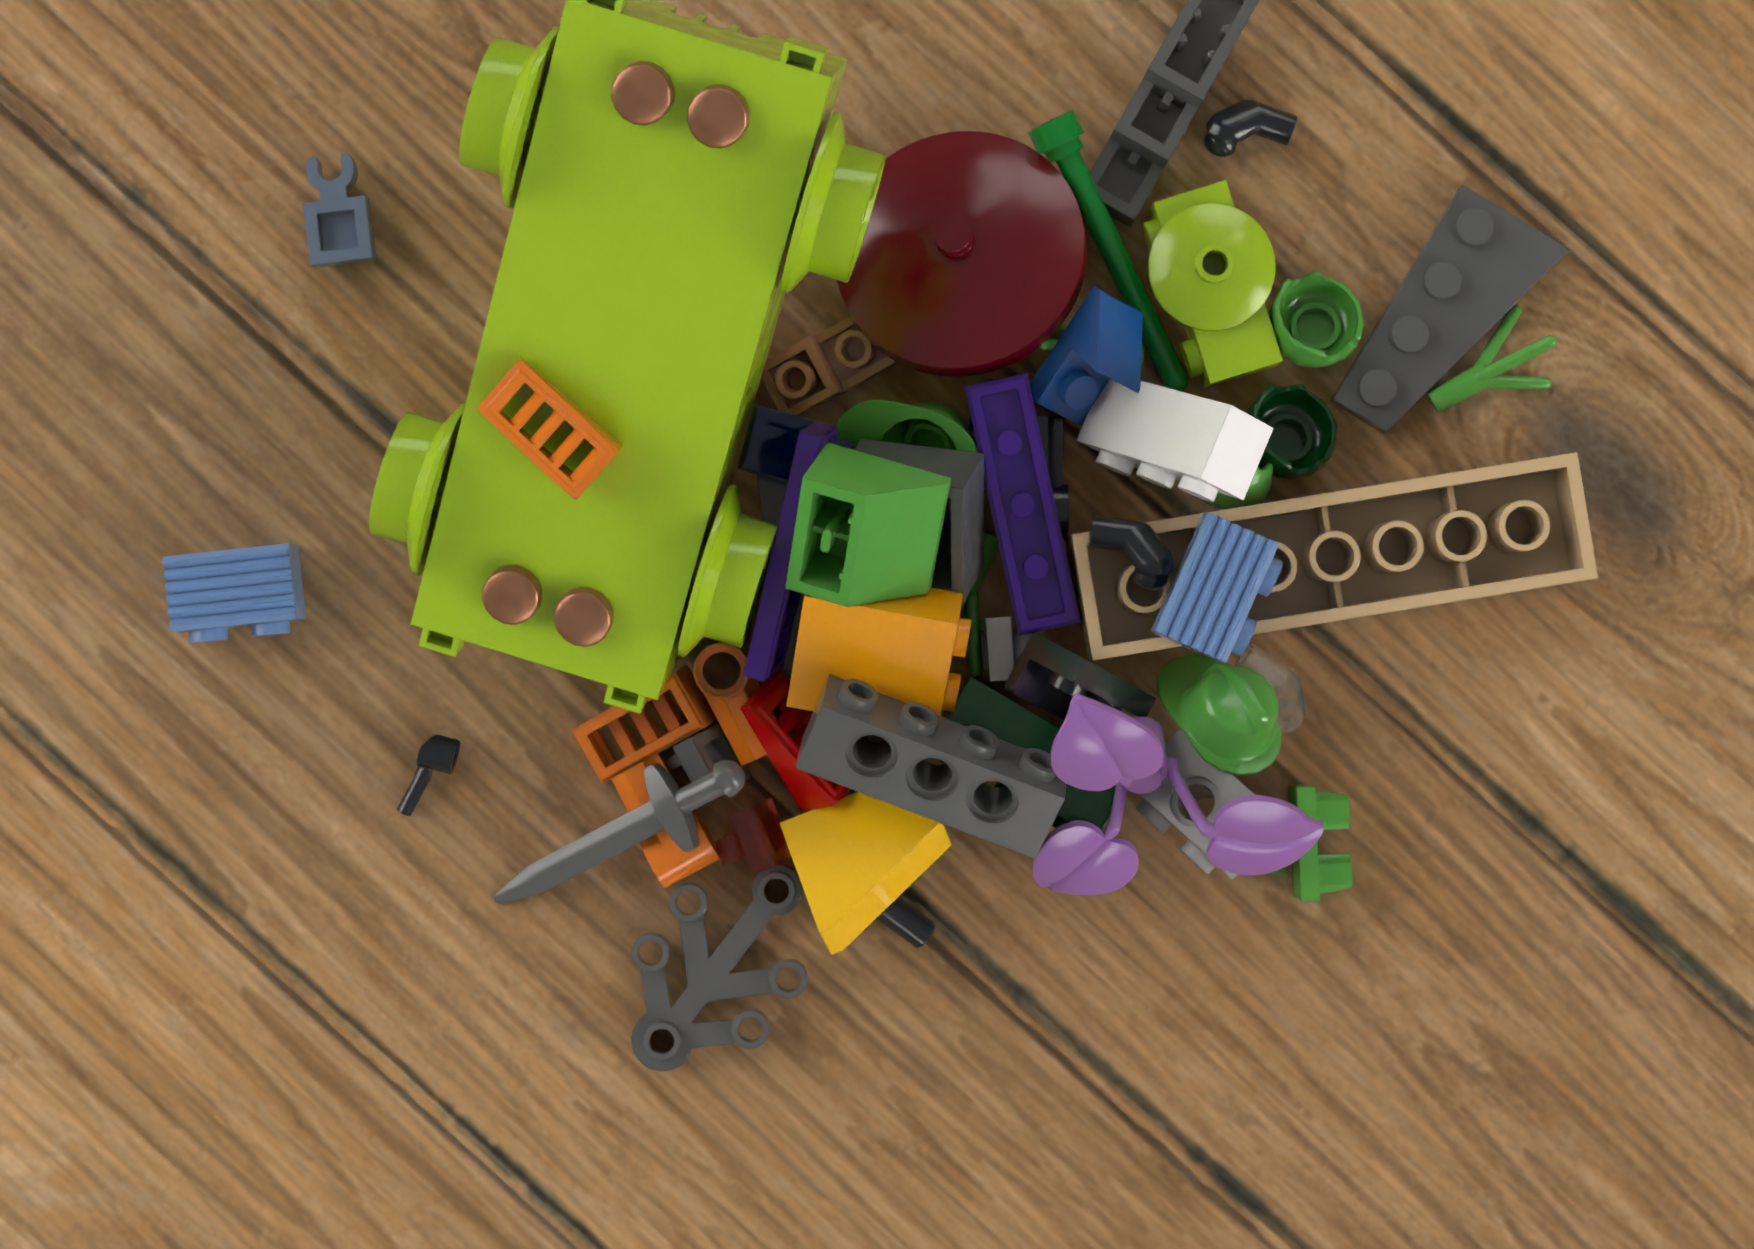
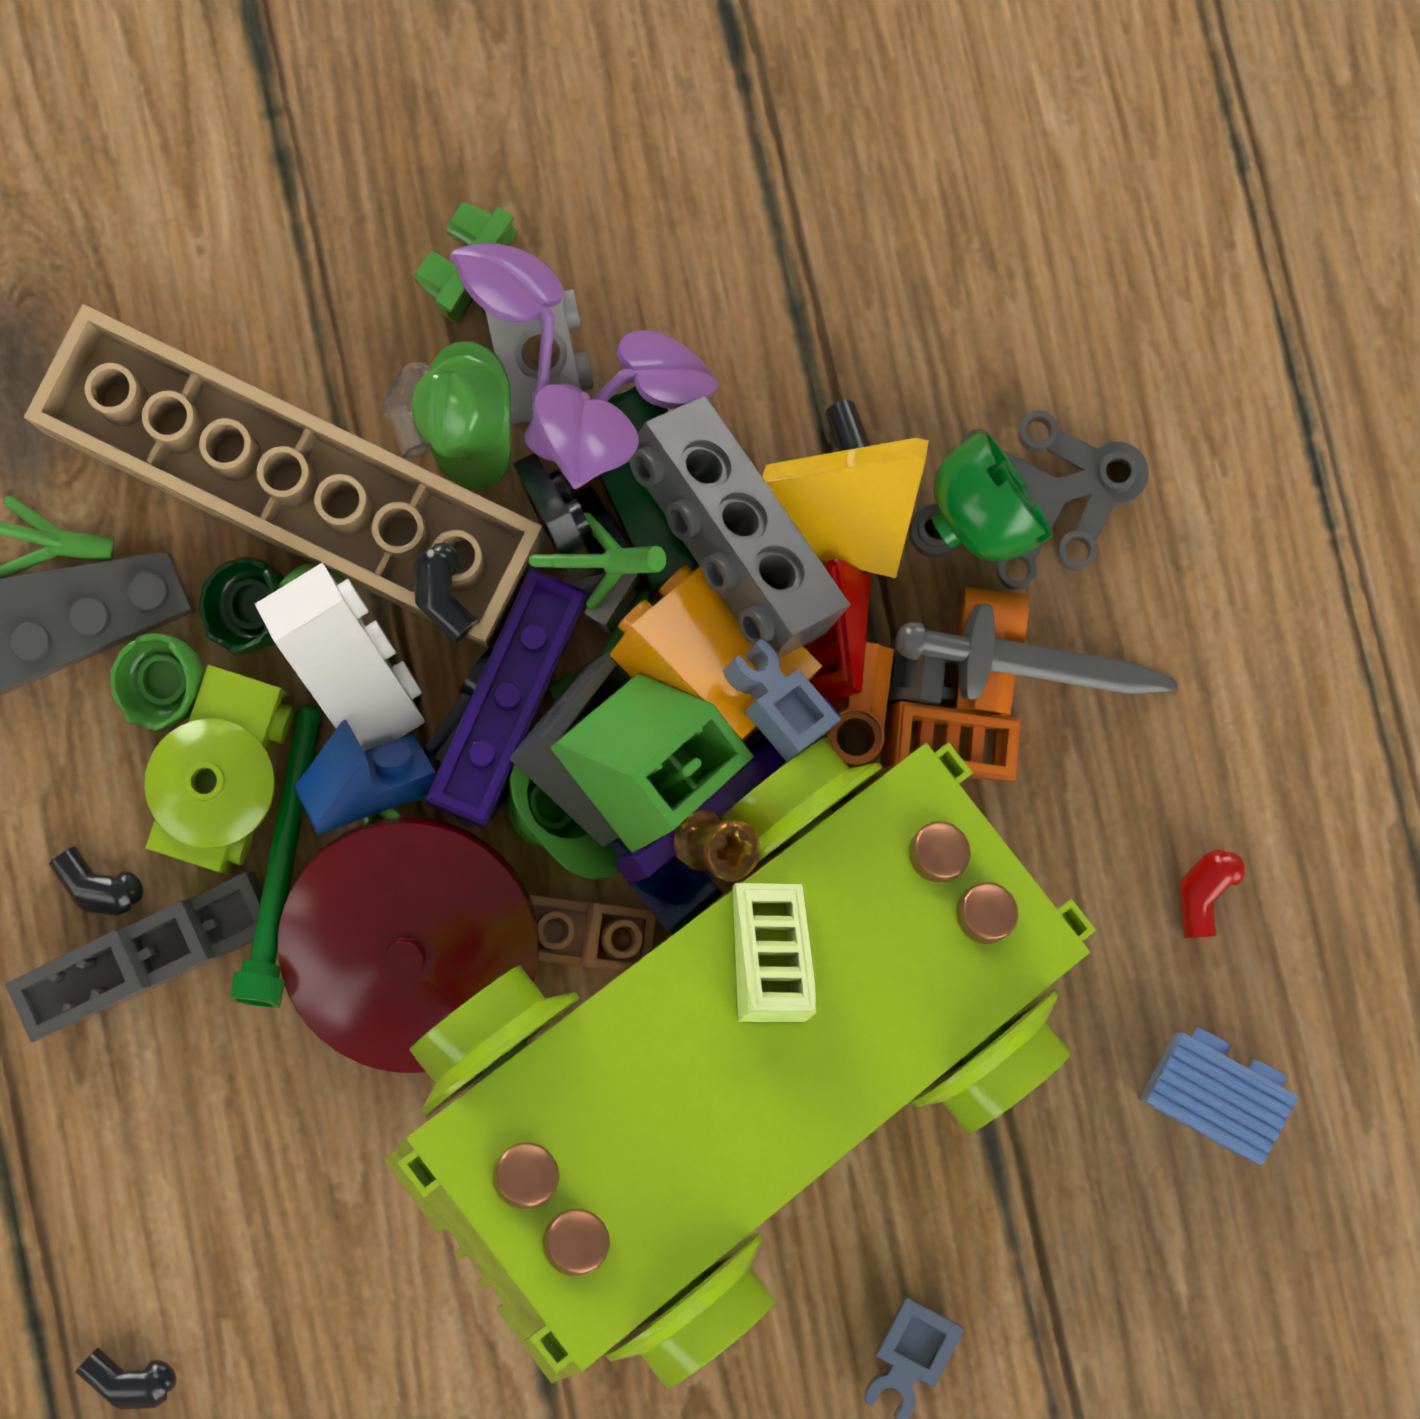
camera: 140 degrees left, 5 degrees down
black hand [397,735,461,816] -> none
orange slope [477,358,622,500] -> none
clear red tile [713,797,792,874] -> none
medium blue brick [1150,512,1283,663] -> none
none -> bright green plant [529,513,666,610]
none -> clear orange bush [674,810,760,881]
none -> sand blue plate [723,639,841,763]
none -> yellowish green slope [733,883,817,1022]
none -> green cylinder [931,429,1053,561]
none -> red arm [1179,849,1245,939]

